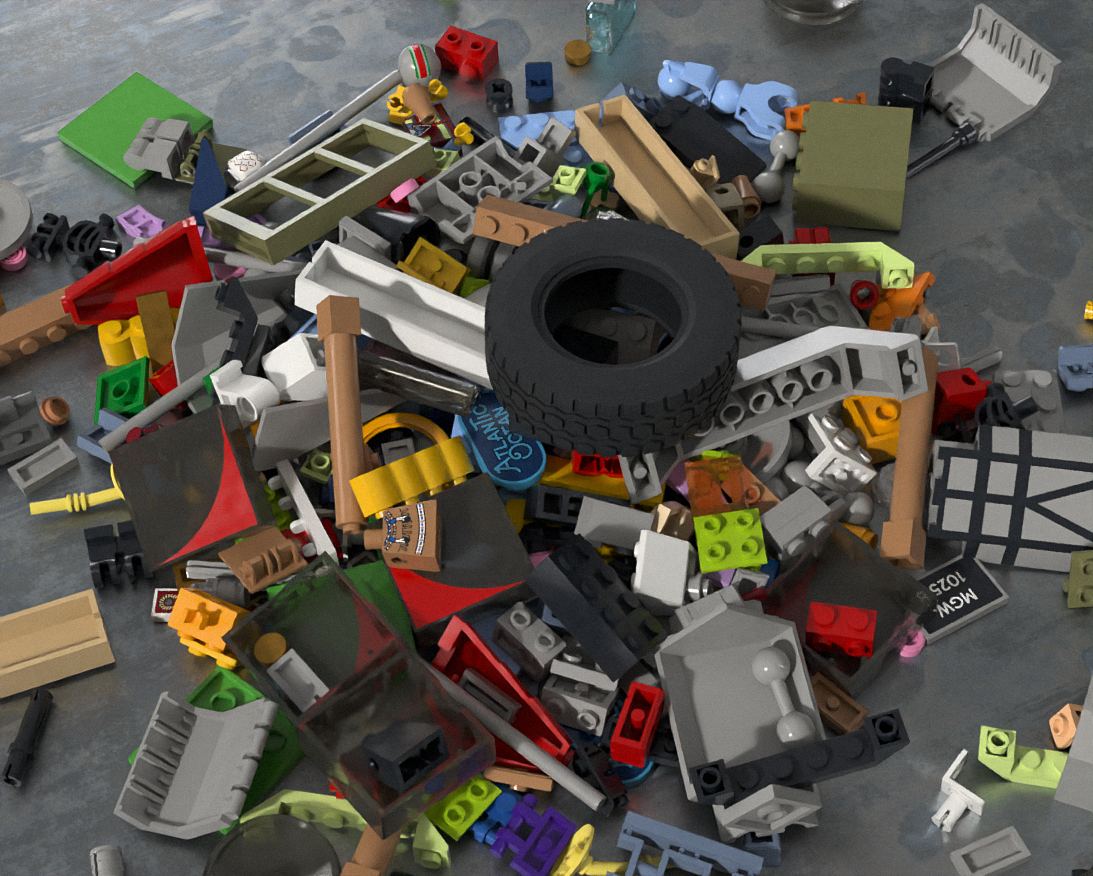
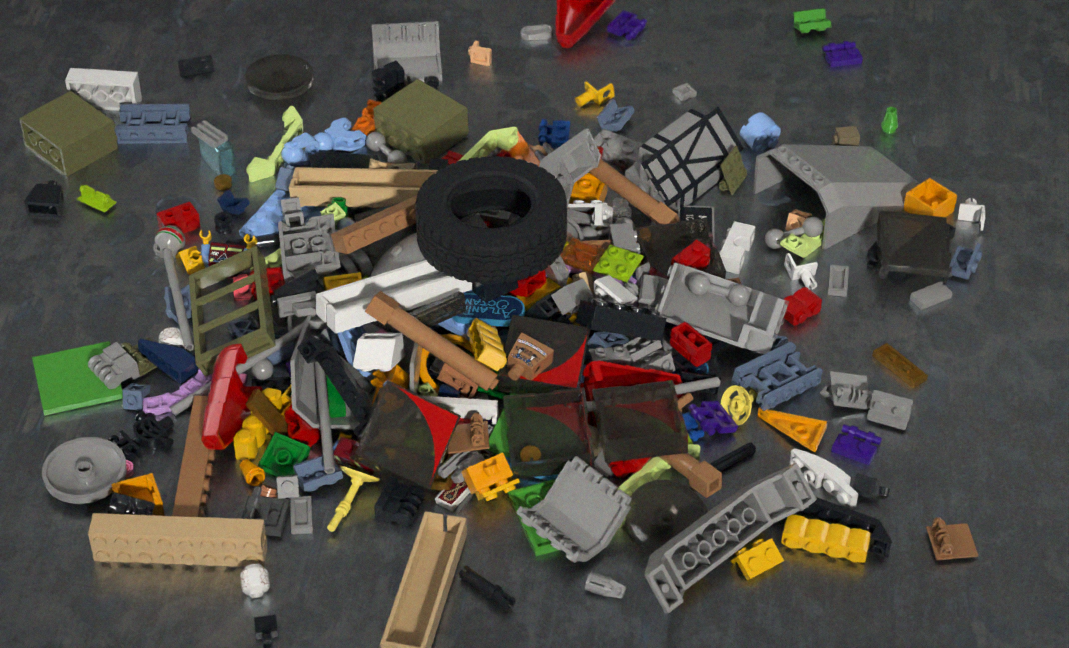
camera: 60 degrees left, 10 degrees down
white pin [210,360,281,432] -> none
light grey tile [266,649,335,720] -> none
black torso [362,721,450,792] -> none
bright pink tile [390,178,420,203] -> none
medium nougat cone [402,83,437,125] -> none
black slope [688,708,910,806] -> none
black piece [937,383,1039,444] -> none
none -> sand blue bracket [123,383,150,410]
none -> light orange cone [239,459,265,486]
none -> yellowish green slope [246,105,304,182]
none -> light grey brick [276,474,300,499]
none -> light nougat bracket [468,40,492,66]
none -> blue plate [538,119,570,148]
none -> white arch [716,221,756,274]
none -> light grey piece [765,217,823,249]
none -> red brick [784,287,822,325]

